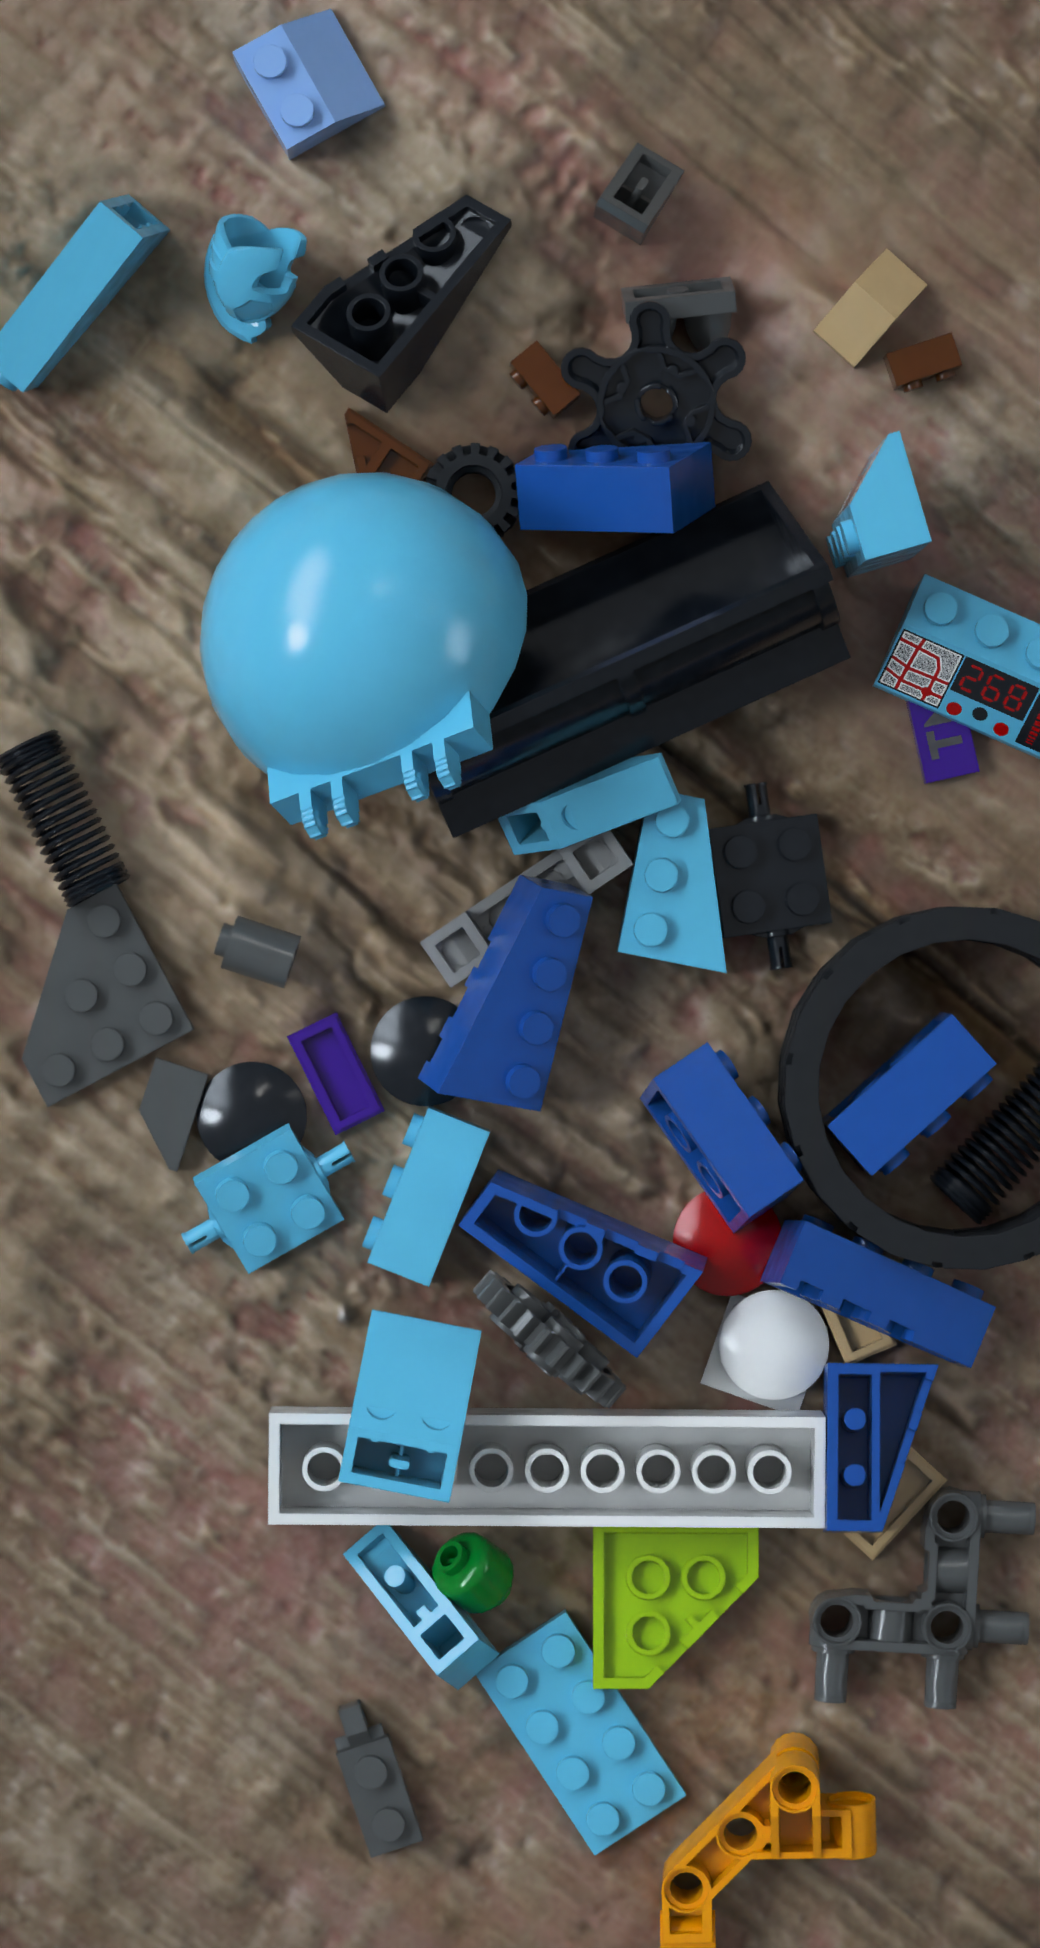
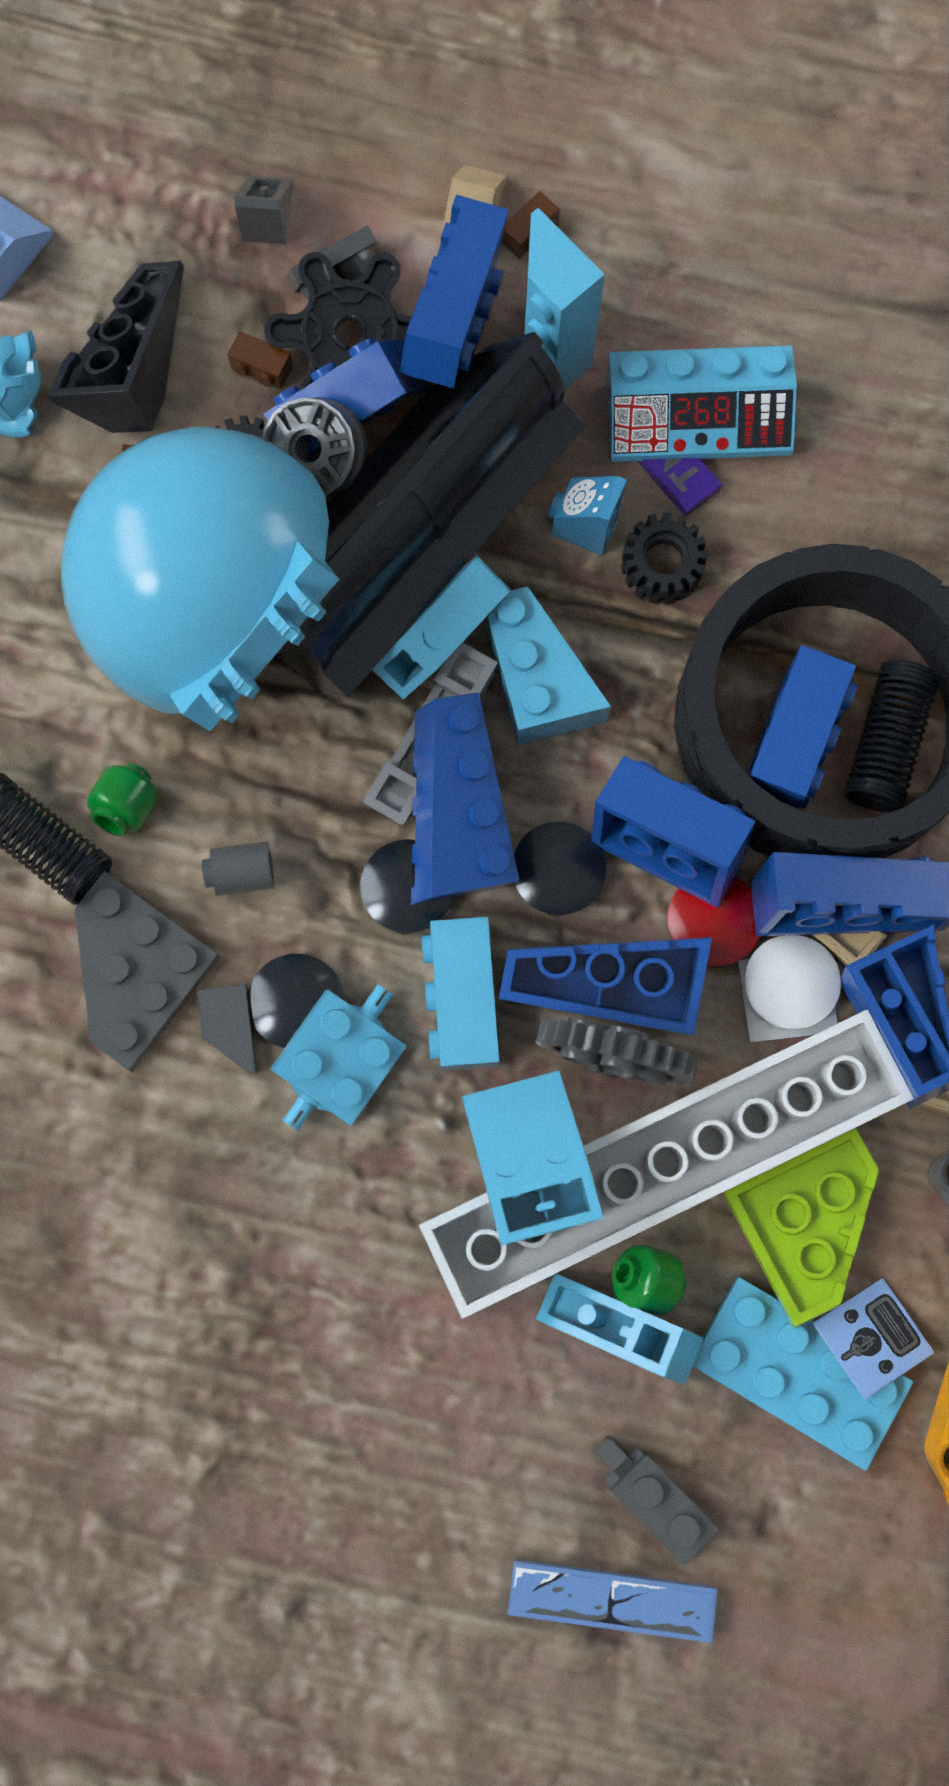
camera: 25 degrees left, 10 degrees down
dark purple tile [287,1012,385,1135] -> none
black plate [709,782,833,970] -> none
none -> green head [87,763,158,836]
none -> dark grey wheel [262,397,368,497]
none -> blue wedge [399,194,509,388]
none -> medium blue tile [508,1559,717,1643]
none -> black dish [514,822,606,917]
none -> dark azure slope [548,476,627,556]
none -> black tyre [621,513,708,605]
none -> light blue sticker [813,1278,935,1400]

